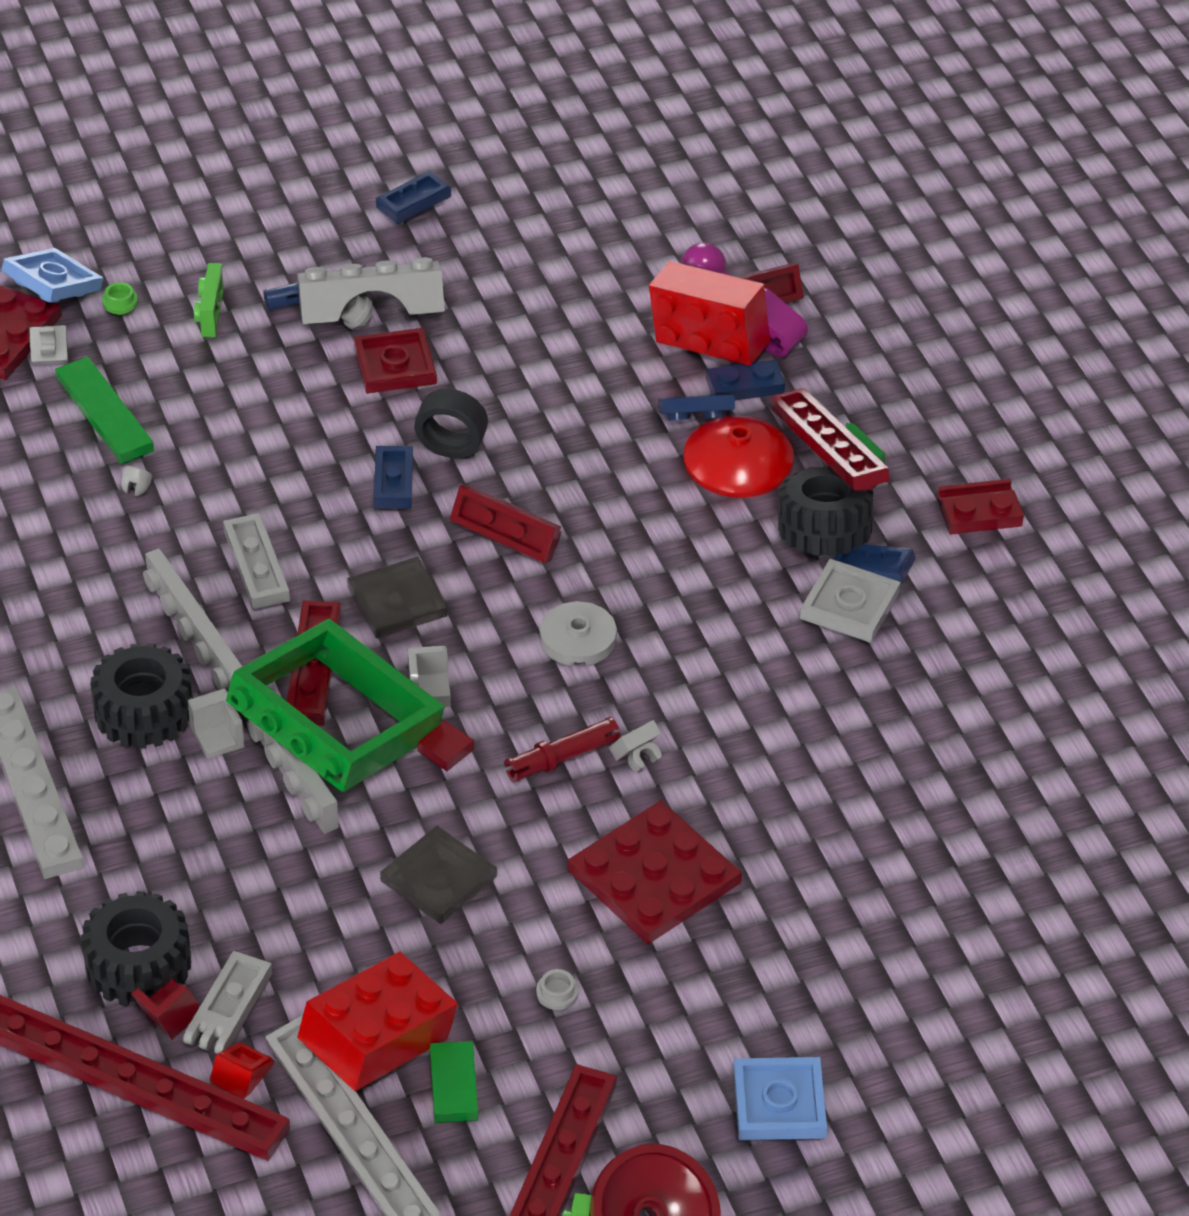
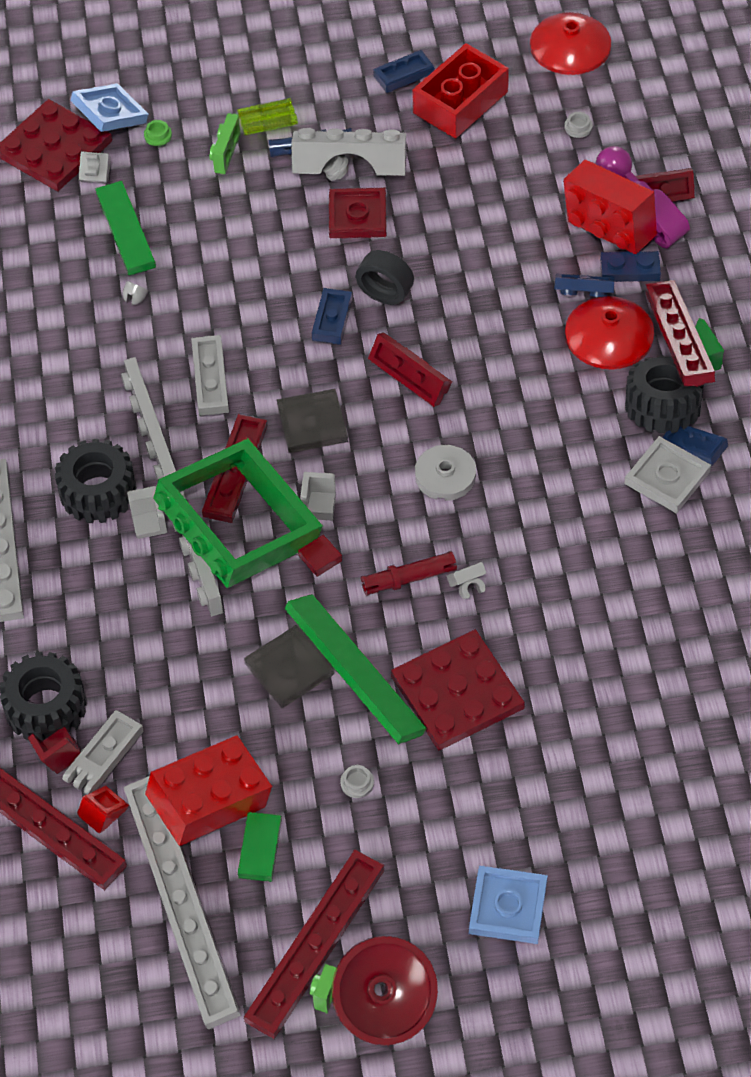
camera: 15 degrees right, 10 degrees up
none -> clear neon green tile [237,98,298,135]
none -> green tile [285,594,426,744]
none -> red brick [413,43,509,139]
none -> red dish [530,12,611,75]
none -> light grey plate [565,112,593,138]

